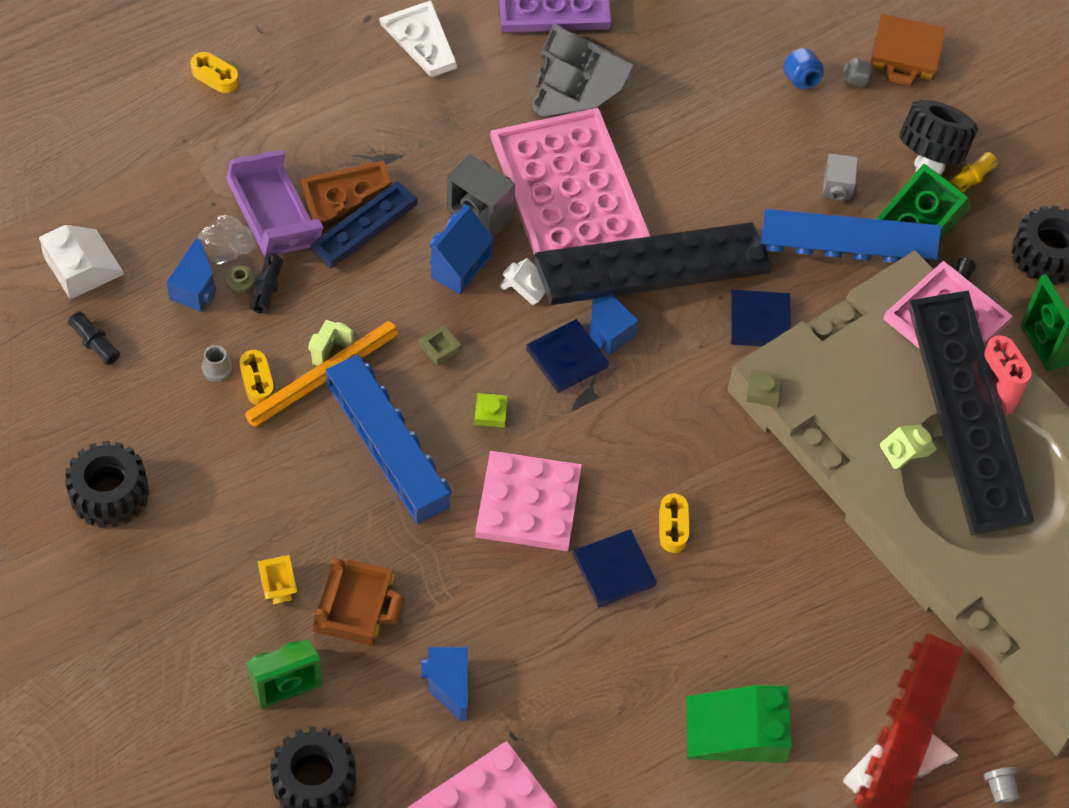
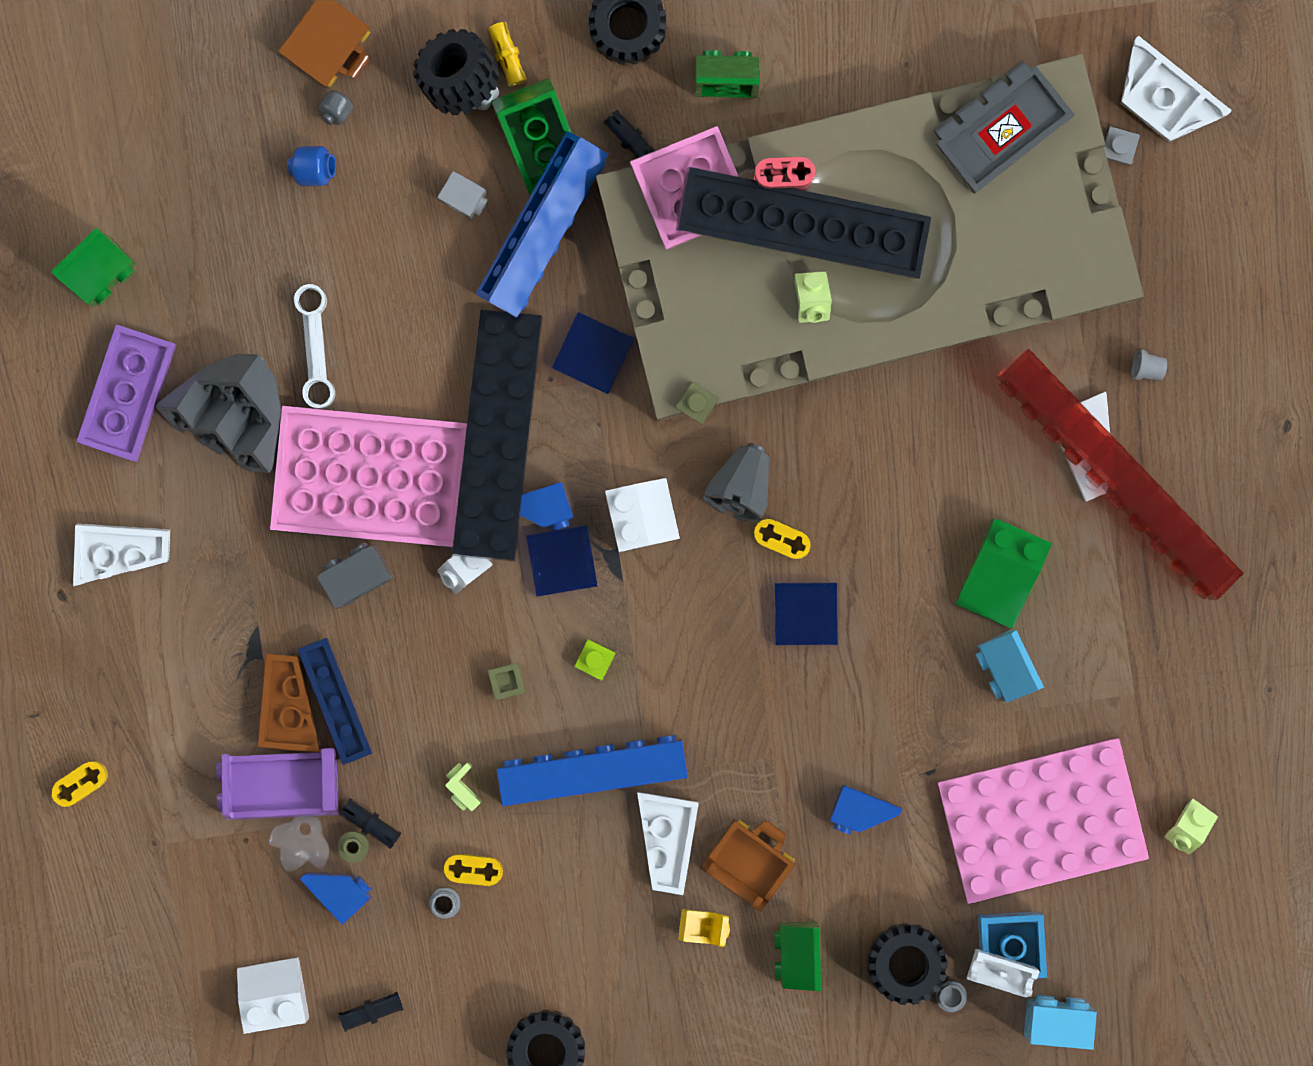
camera: 60 degrees left, 30 degrees up
light orange axle [245,321,399,427] -> none
blue slope [430,205,494,294] -> none
bright pink plate [475,451,582,551] -> none
none -> white piece [294,284,335,409]
none -> white slope [605,478,680,552]
none -> white wing [637,792,699,895]
none -> dark grey cone [702,443,769,523]
none -> medium azure slope [975,630,1044,703]

